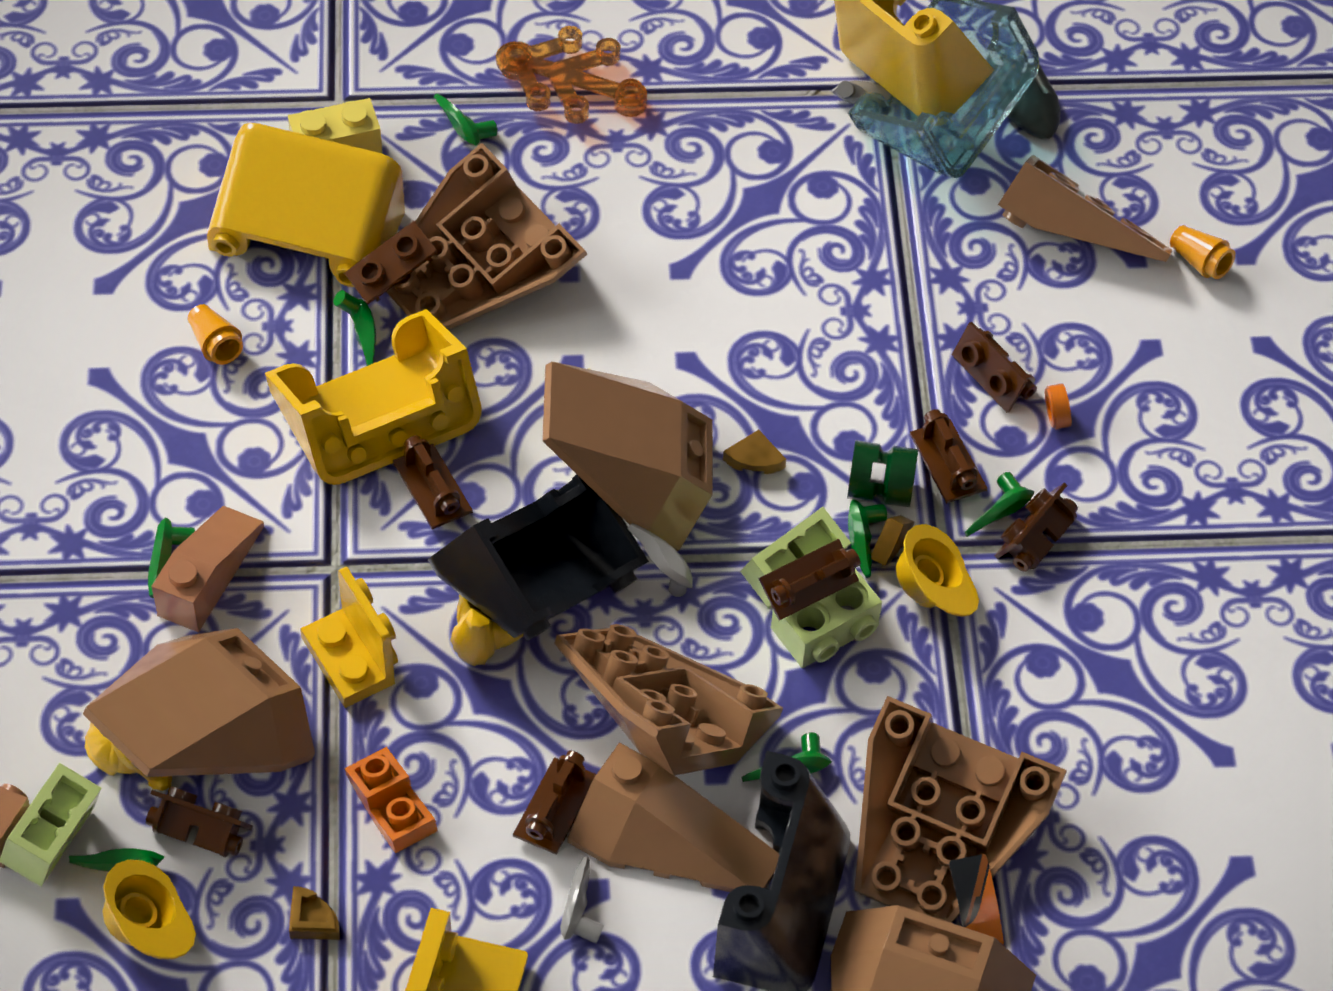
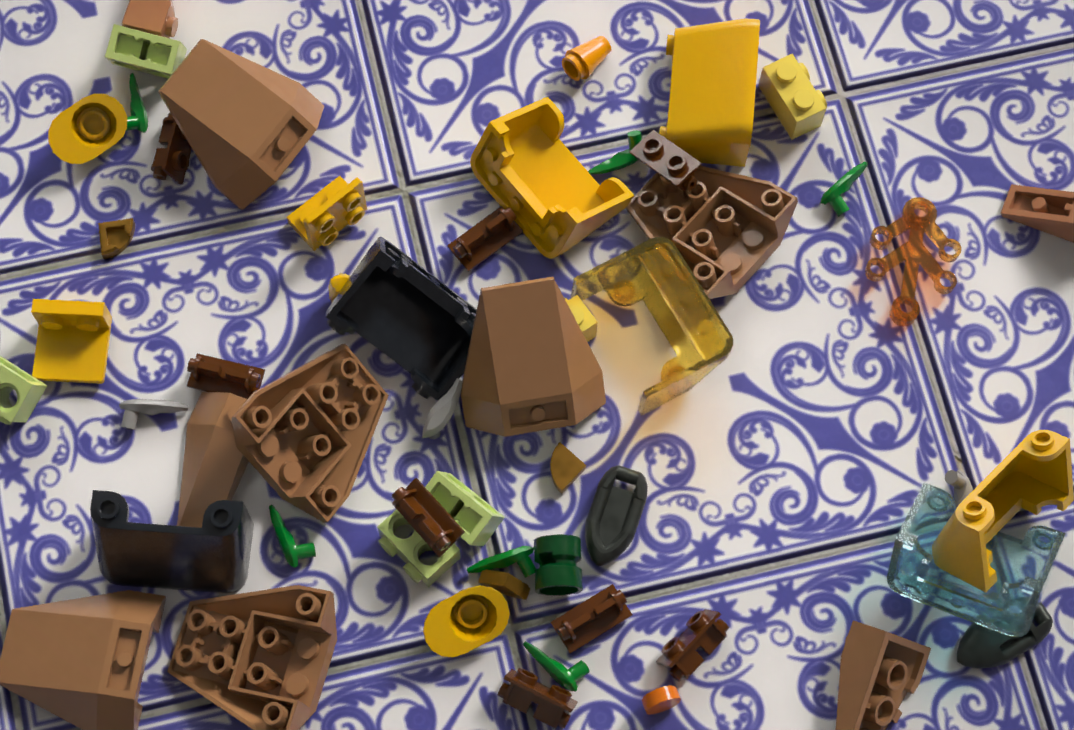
camera: 80 degrees right, 15 degrees up
green bar [148,517,195,598] -> none
nougat slope [151,506,264,633] -> none
orange slope [344,747,438,854] -> none
sticker [949,854,1004,945] -> none
none -> clear yellow windscreen [571,237,733,416]
none -> pearl dark grey piece [585,465,648,566]

